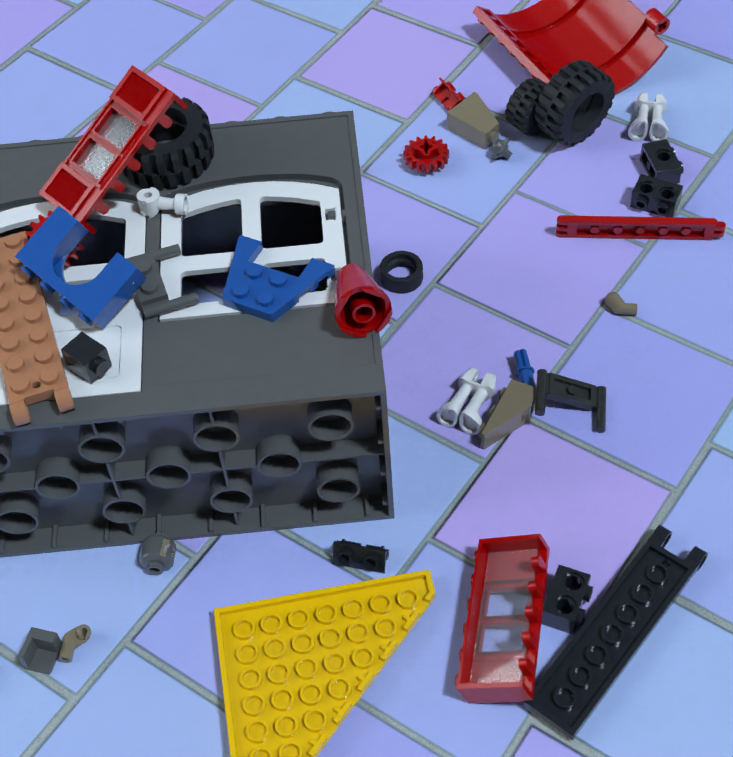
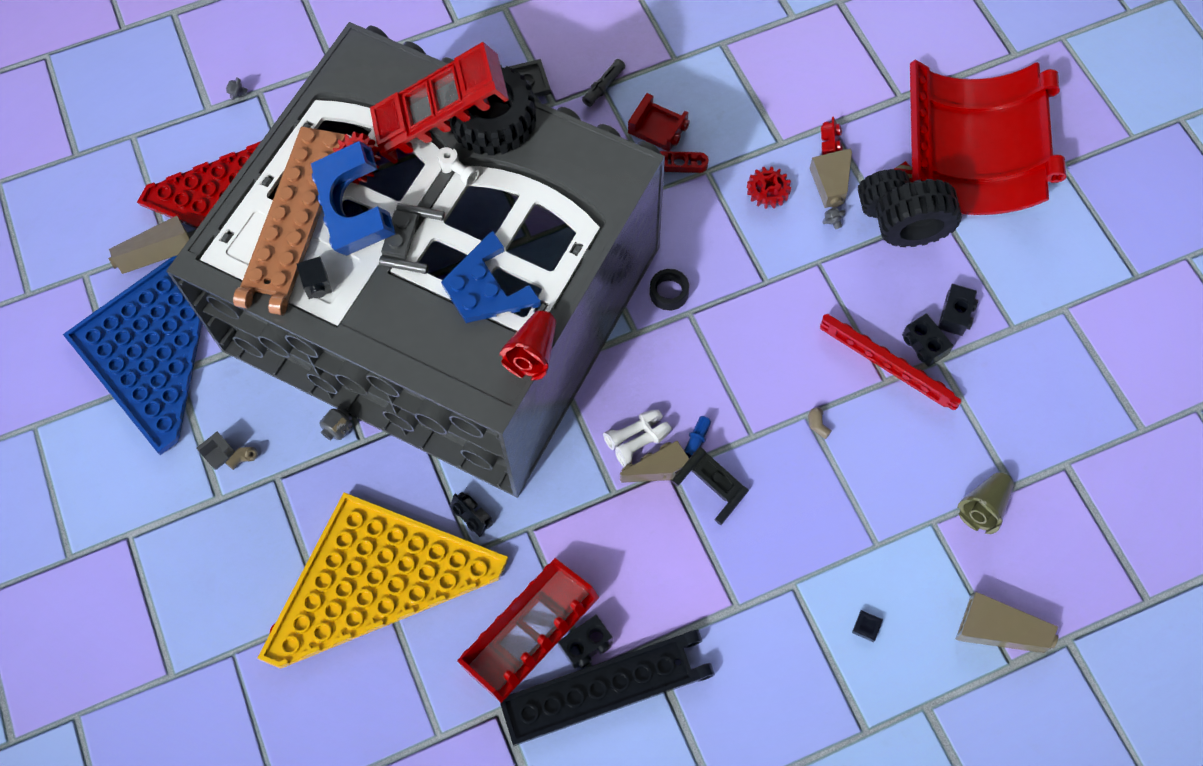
camera: 30 degrees right, 15 degrees up
white piece [628,93,669,141] -> none

